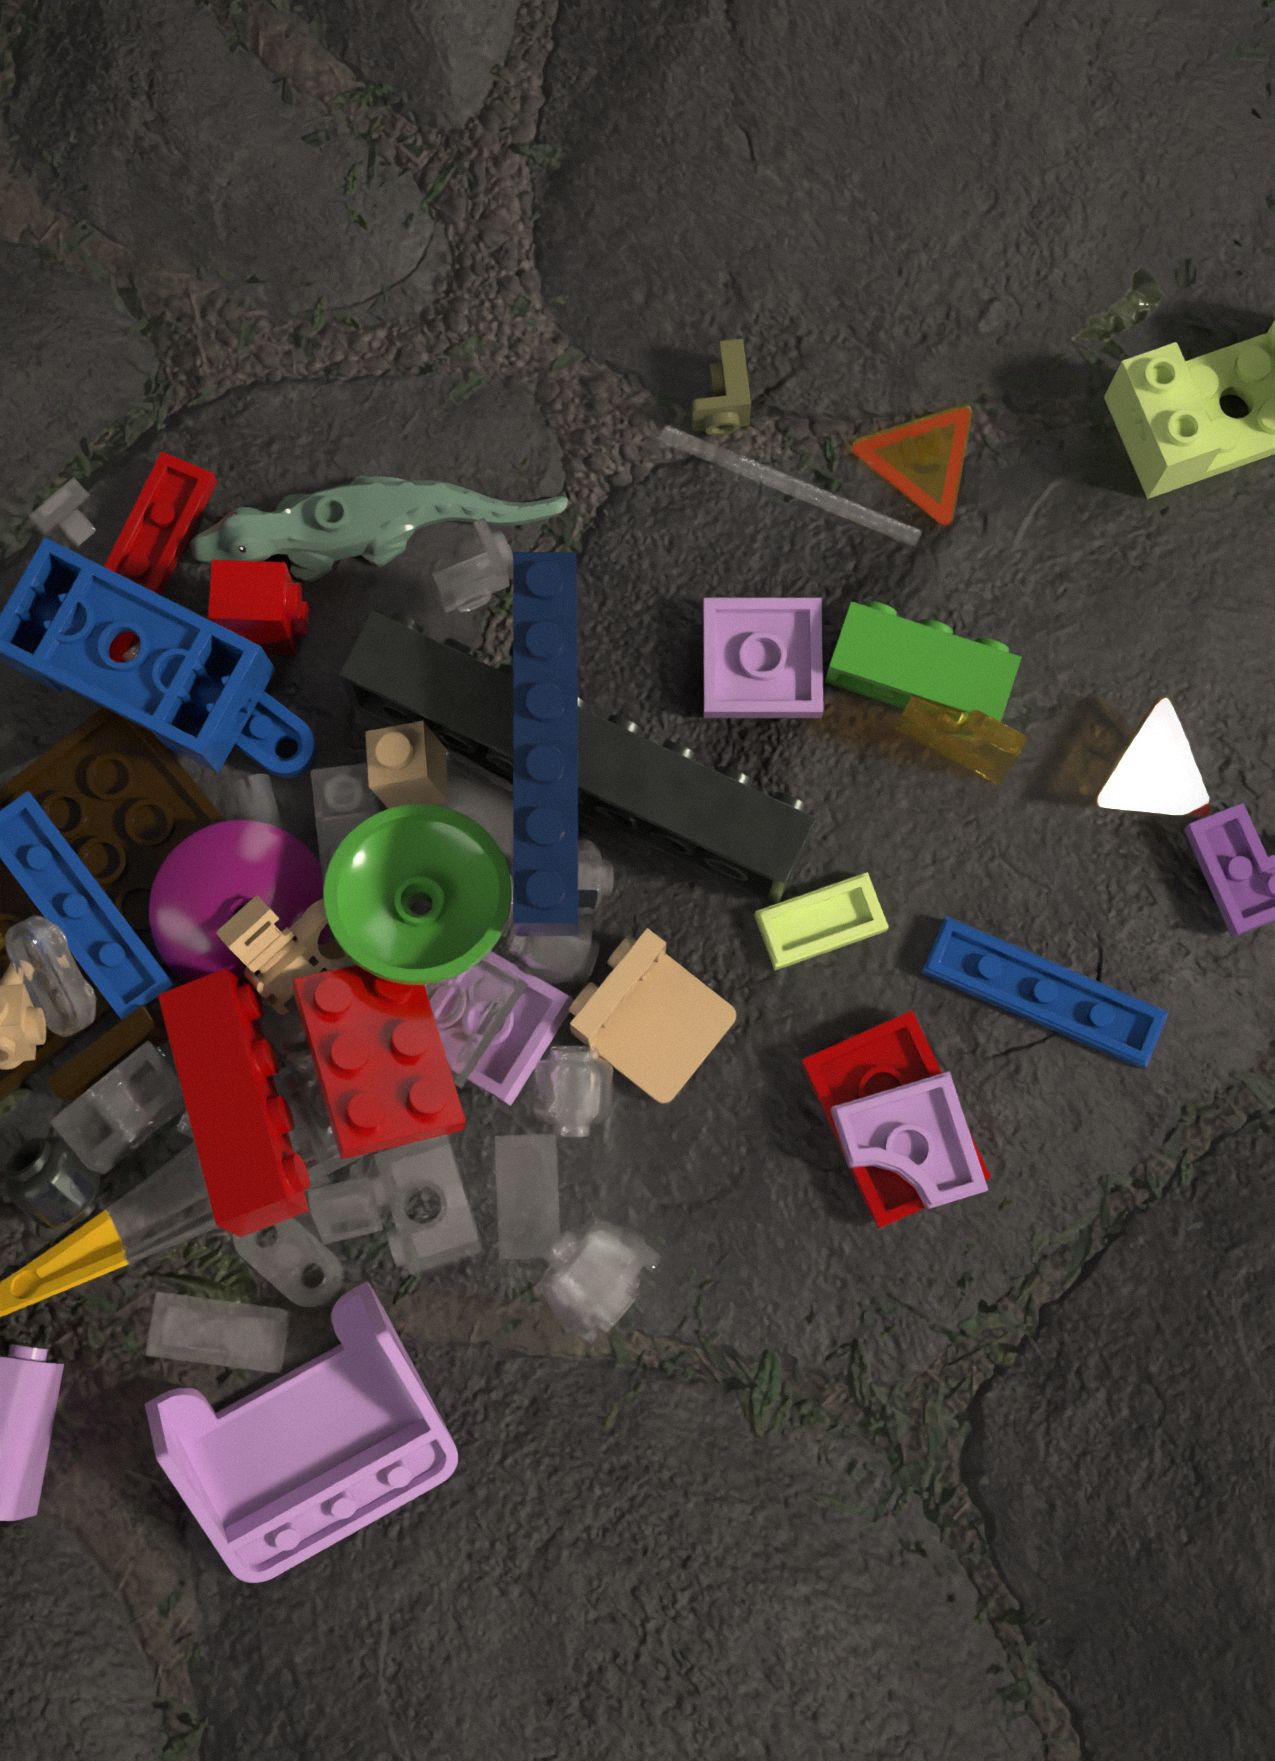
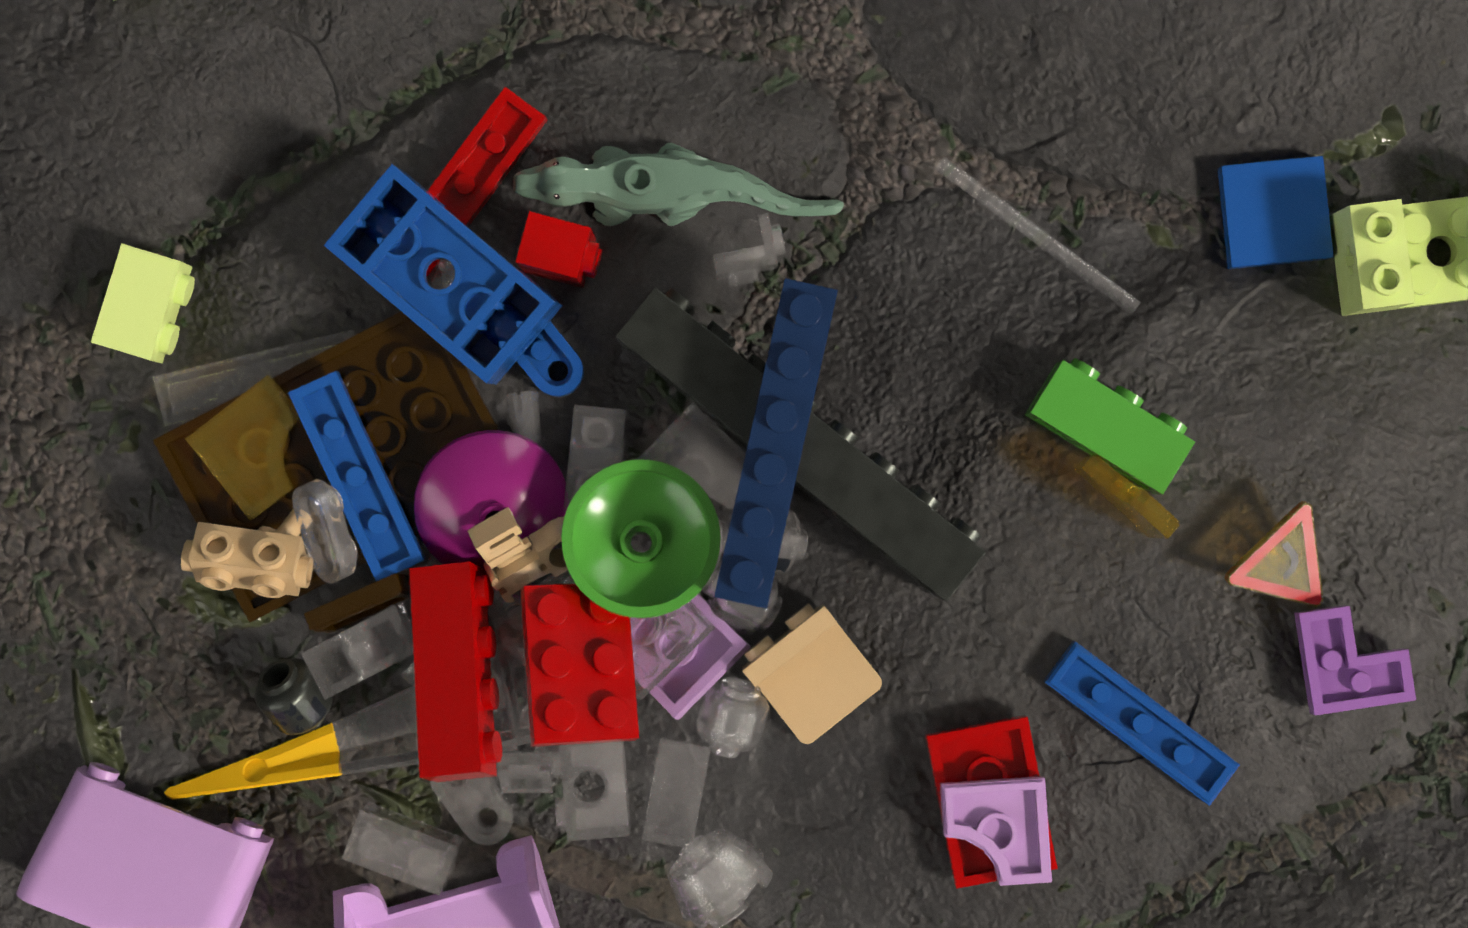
camera: 10 degrees right, 10 degrees up
clear tile [28,477,96,548] -> none
tan brick [365,721,449,809] -> none
olive bracket [691,339,751,436] -> none
lavender plate [703,598,823,718] -> none
yellowish green tile [754,872,889,970] -> none
clear yellow piece [852,404,972,525] -> none
none -> blue tile [1217,156,1334,269]

